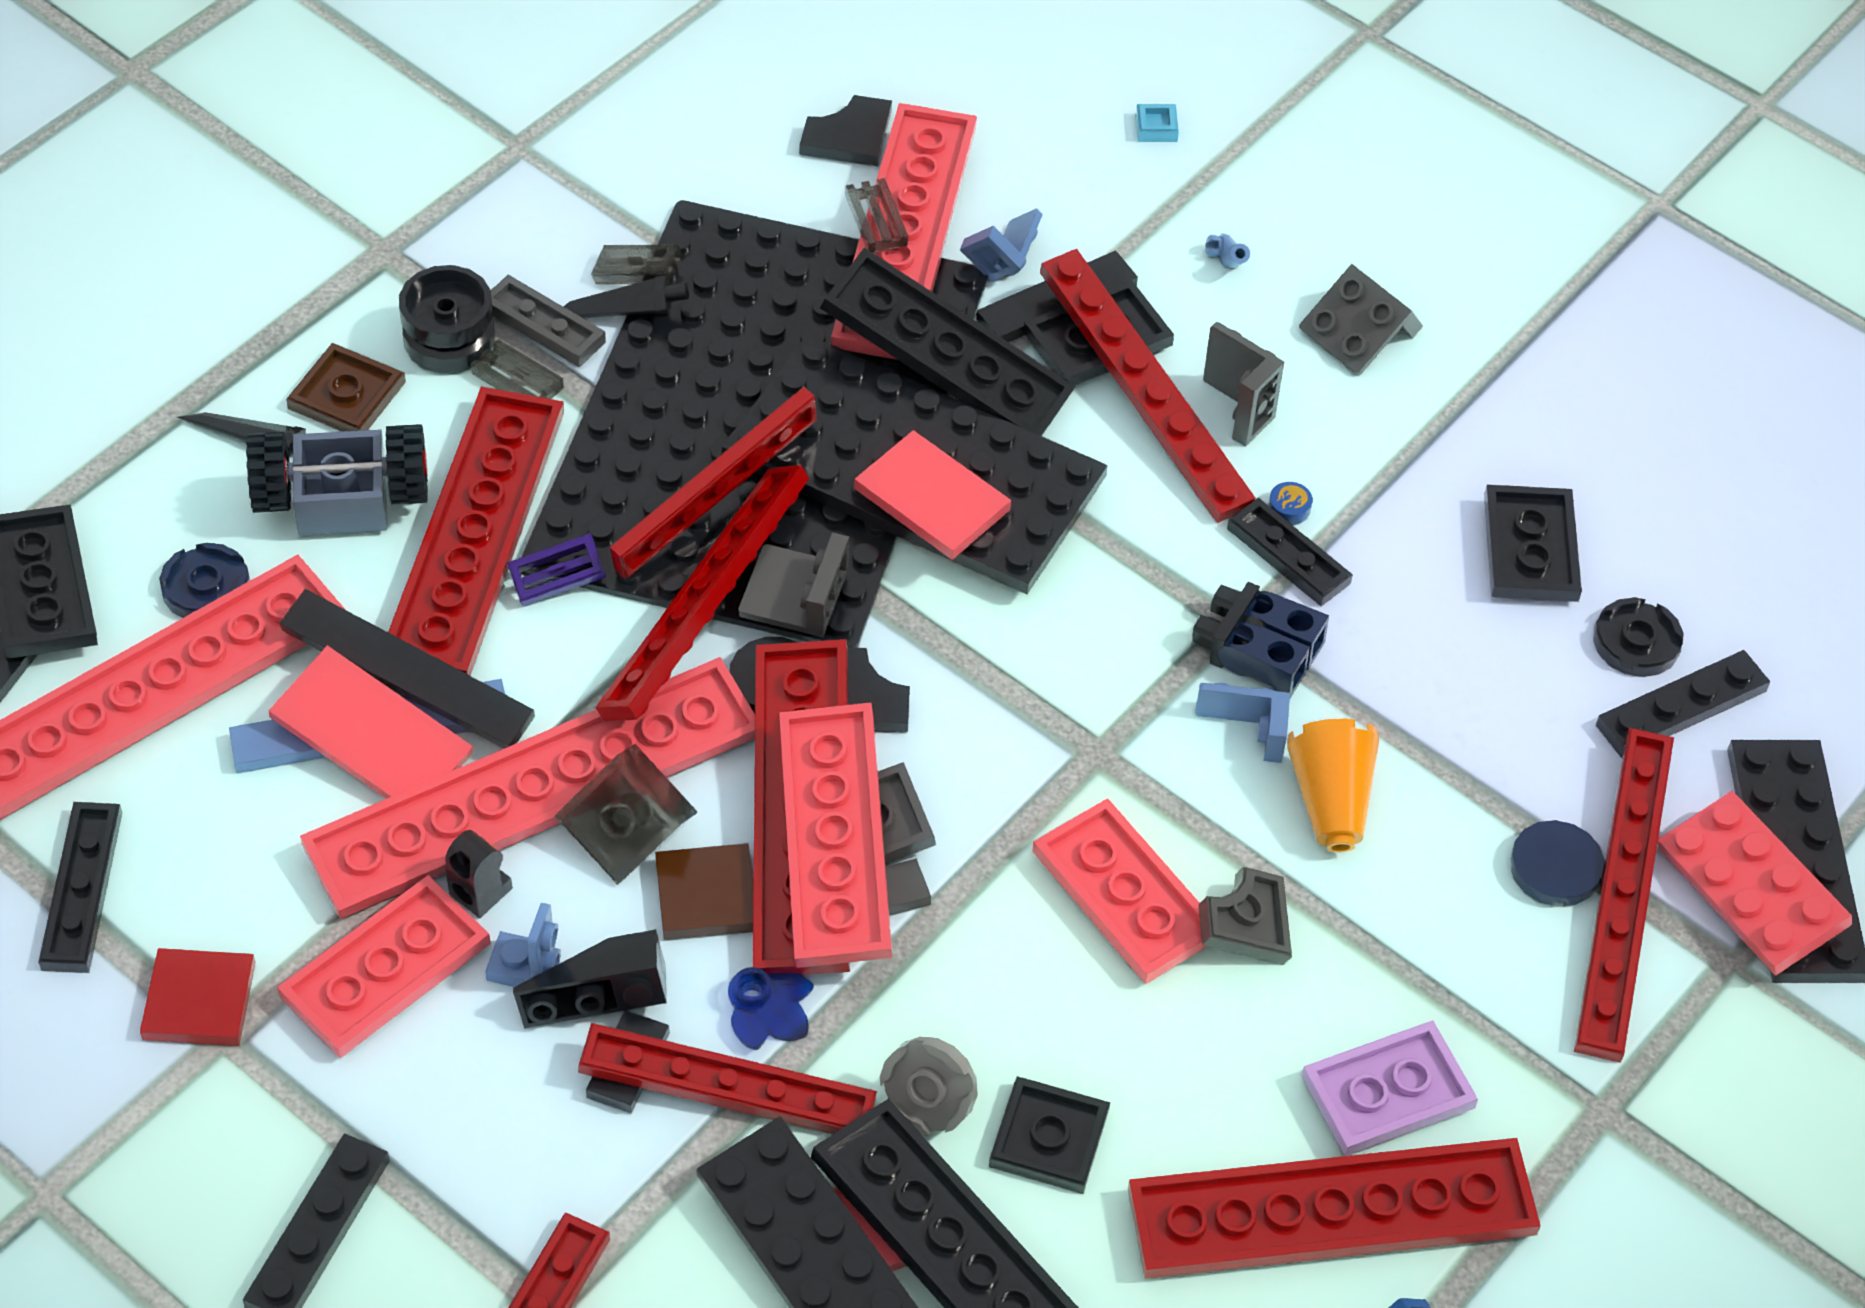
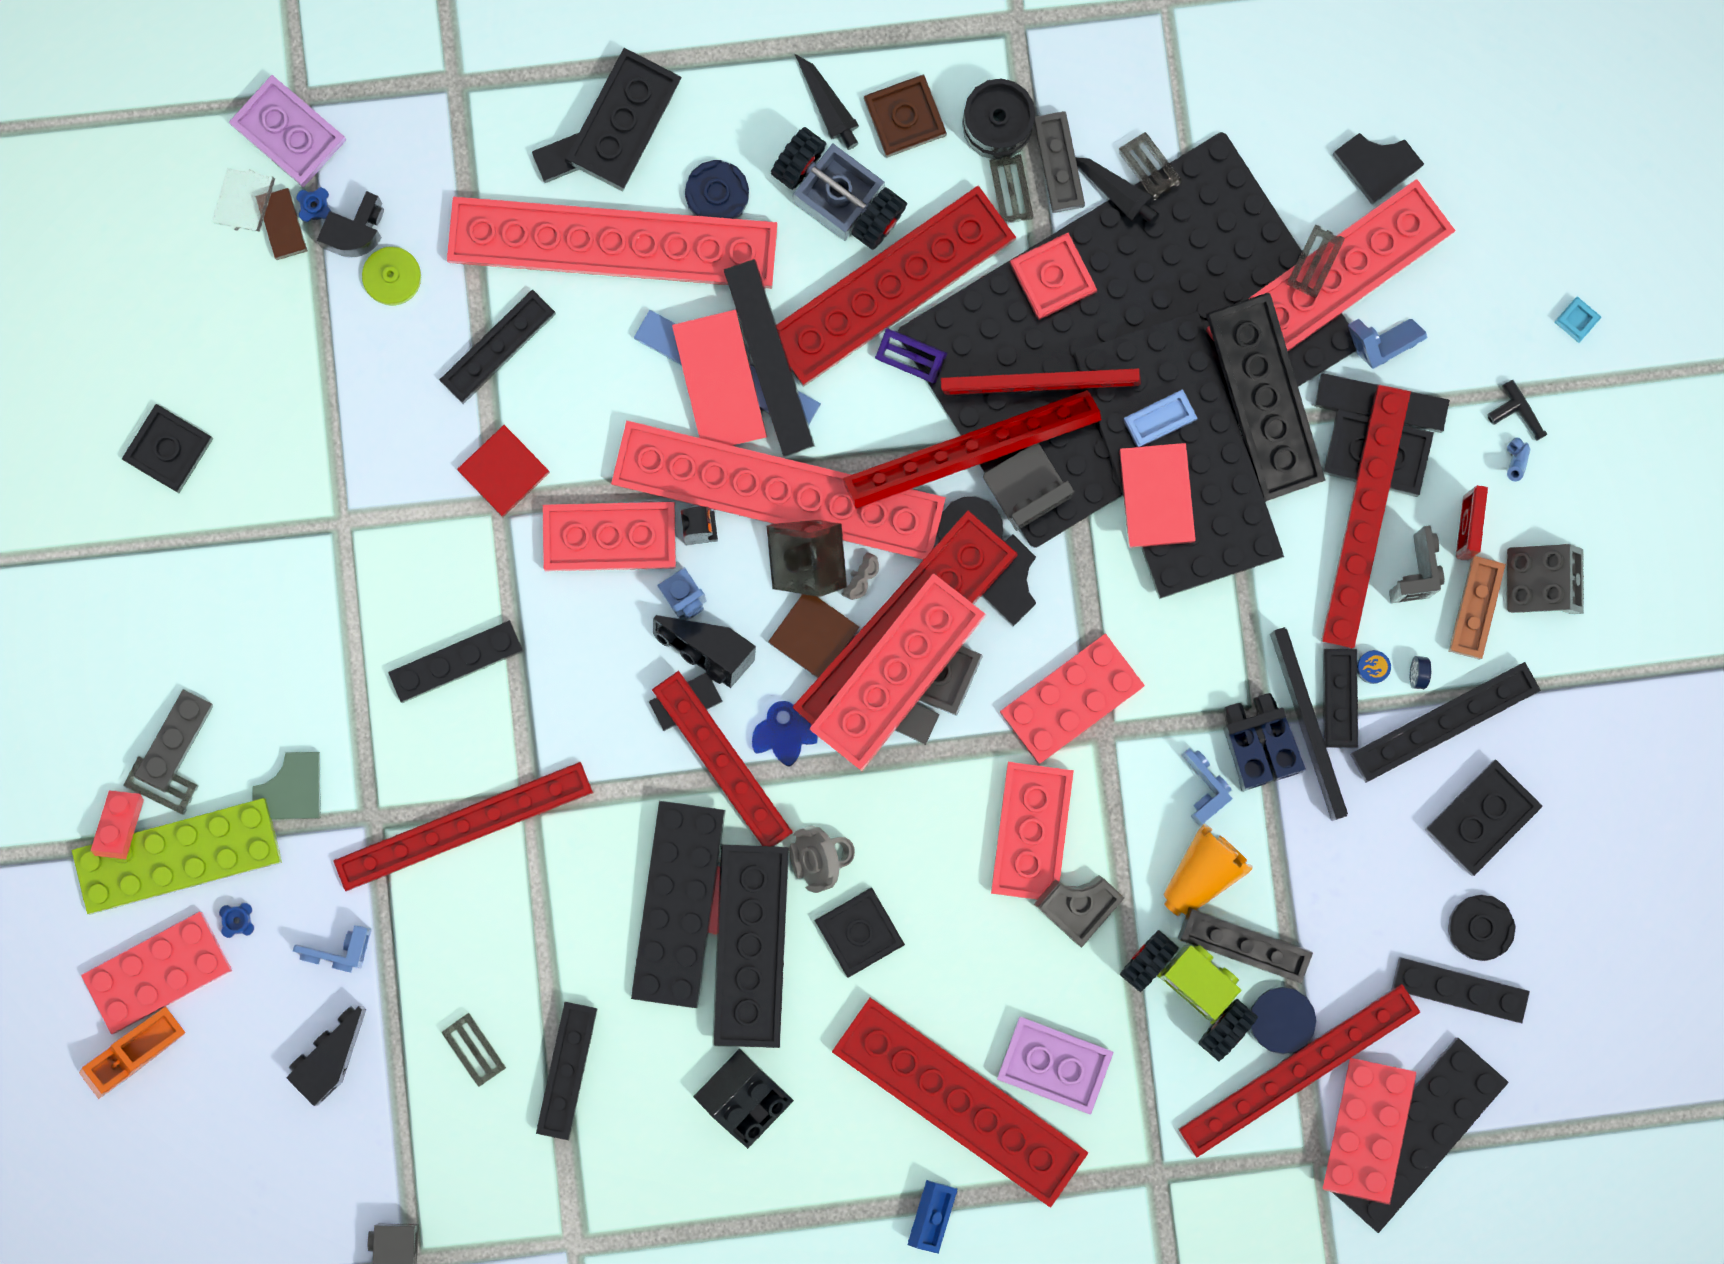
camera: 40 degrees right, 30 degrees up
none -> light grey piece [841,552,879,600]
none -> coral plate [1000,633,1145,765]
none -> coral tile [1009,233,1097,320]
none -> brick [1120,930,1258,1062]
none -> light blue tile [1123,389,1198,447]
none -> black plate [1178,907,1313,984]
none -> black tile [1270,627,1348,821]
none -> black plate [1350,662,1541,783]
none -> dark blue tile [1409,656,1431,690]
none -> nougat plate [1448,556,1506,660]
none -> red tile [1455,485,1488,561]
none -> black piece [1487,380,1548,441]

